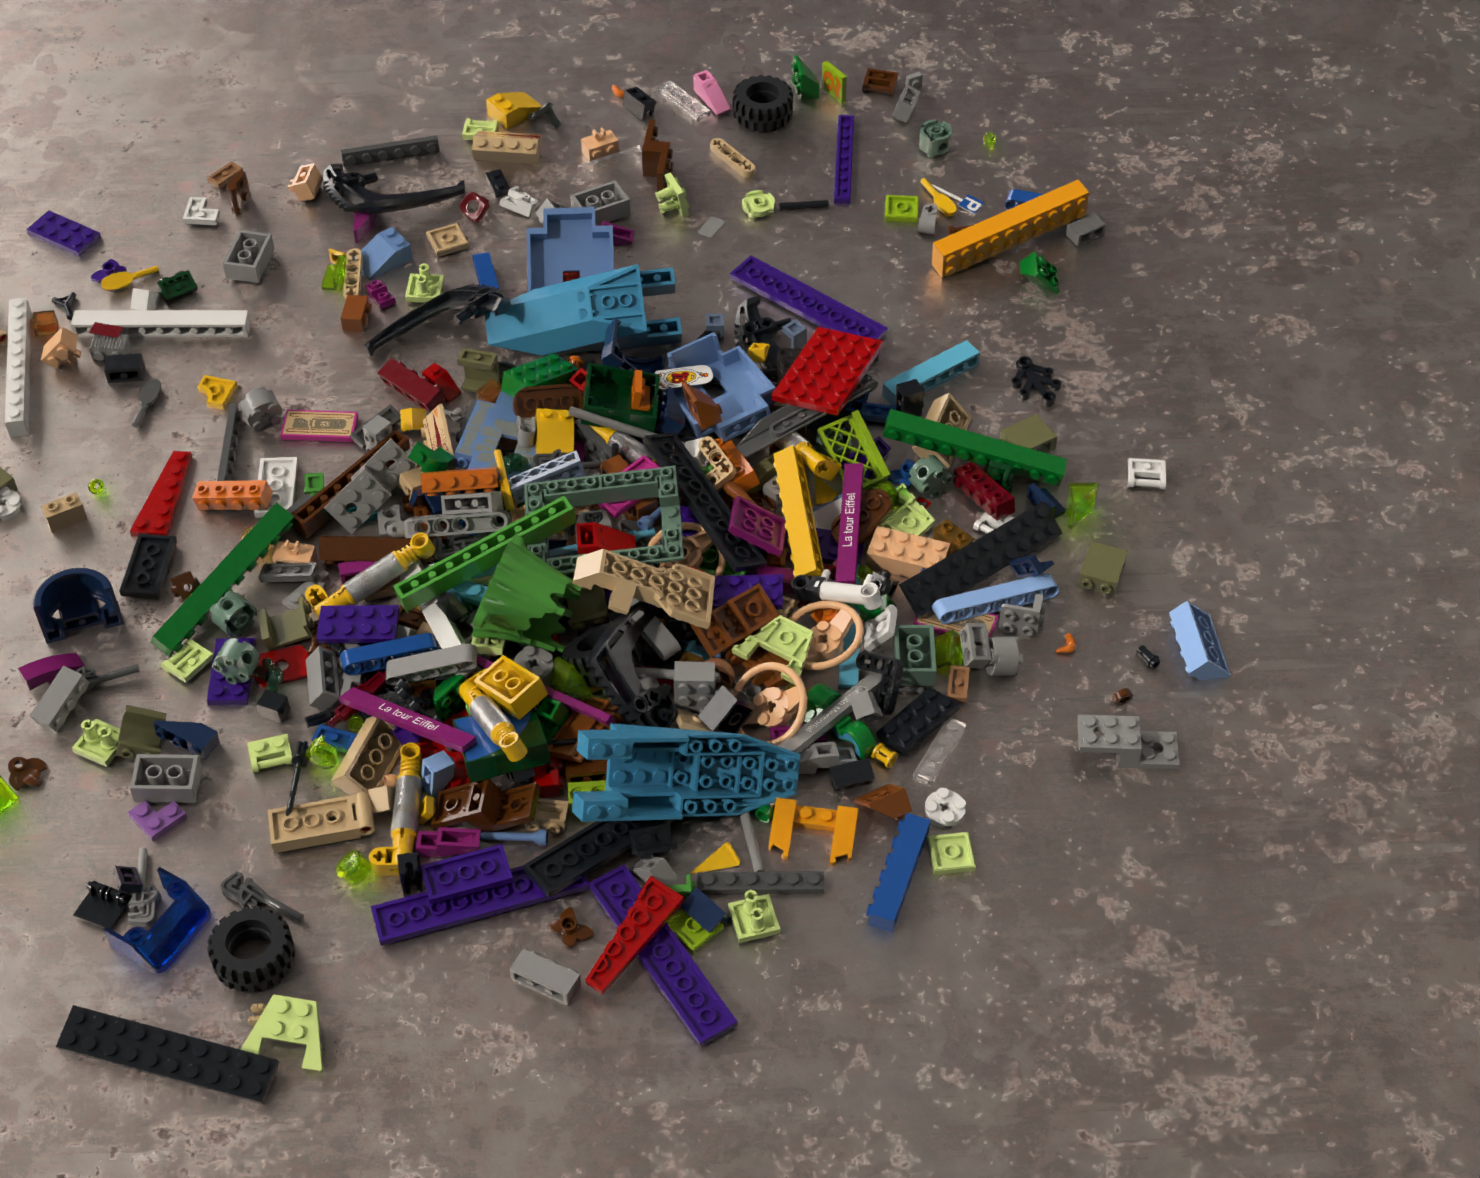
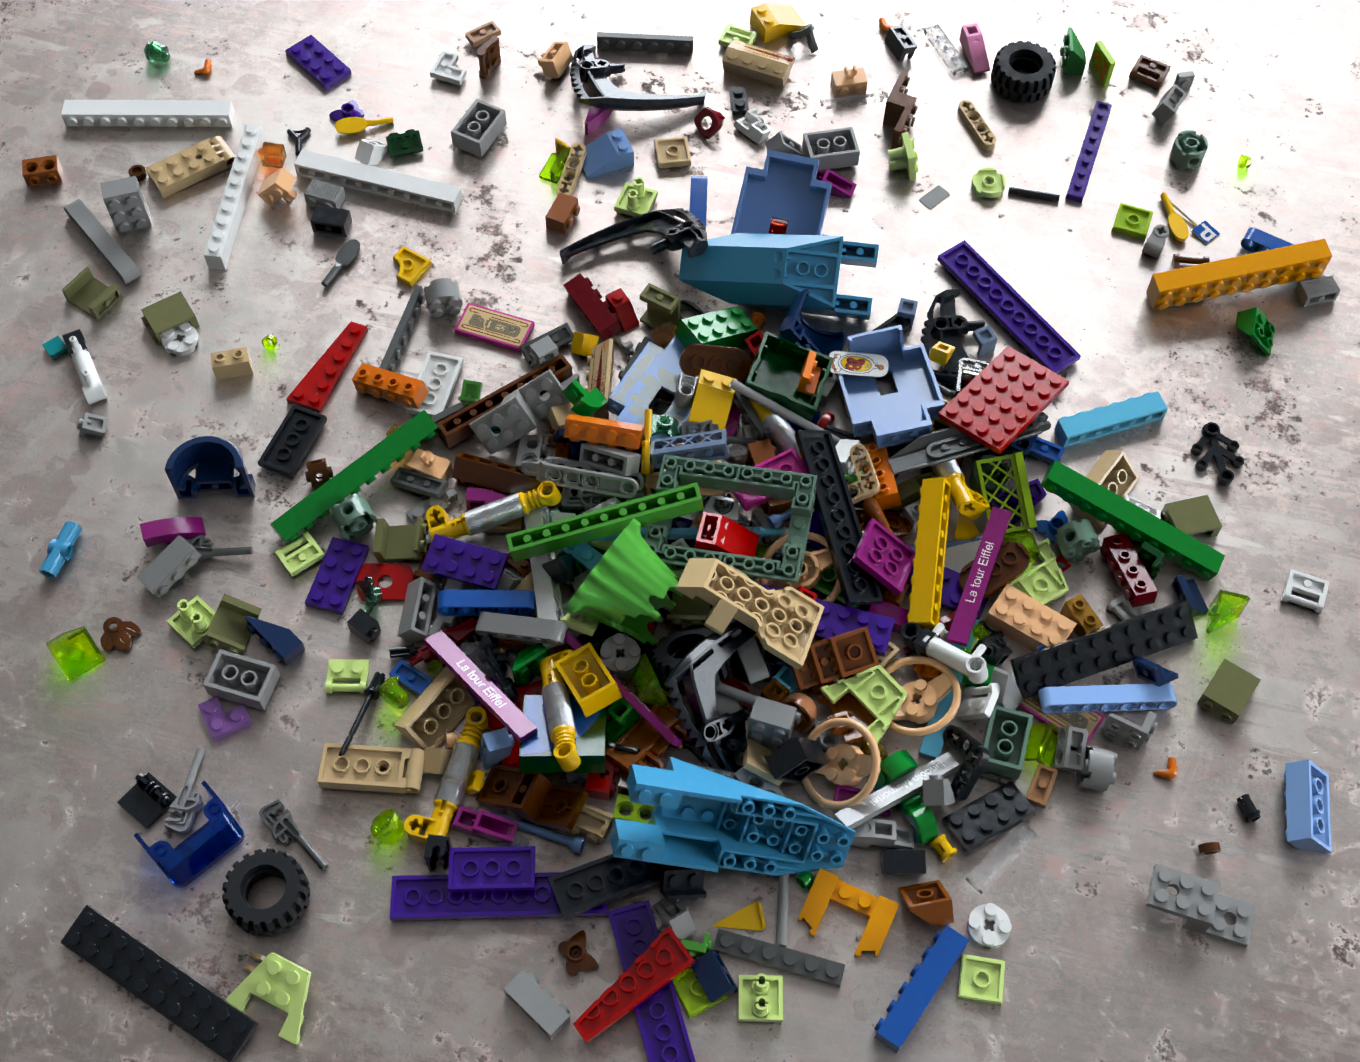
camera: 15 degrees right, 10 degrees up
dark red sticker [89,322,124,338] -> none
black plate [113,866,143,894] -> none
sand green brick [212,638,260,685] -> none
magenta slope [364,280,396,309] -> none
dark blue slope [656,386,685,435] -> none
dark orange slope [681,381,723,430] -> none
black brick [895,379,925,417] -> none
none -> light grey slope [990,667,1024,710]

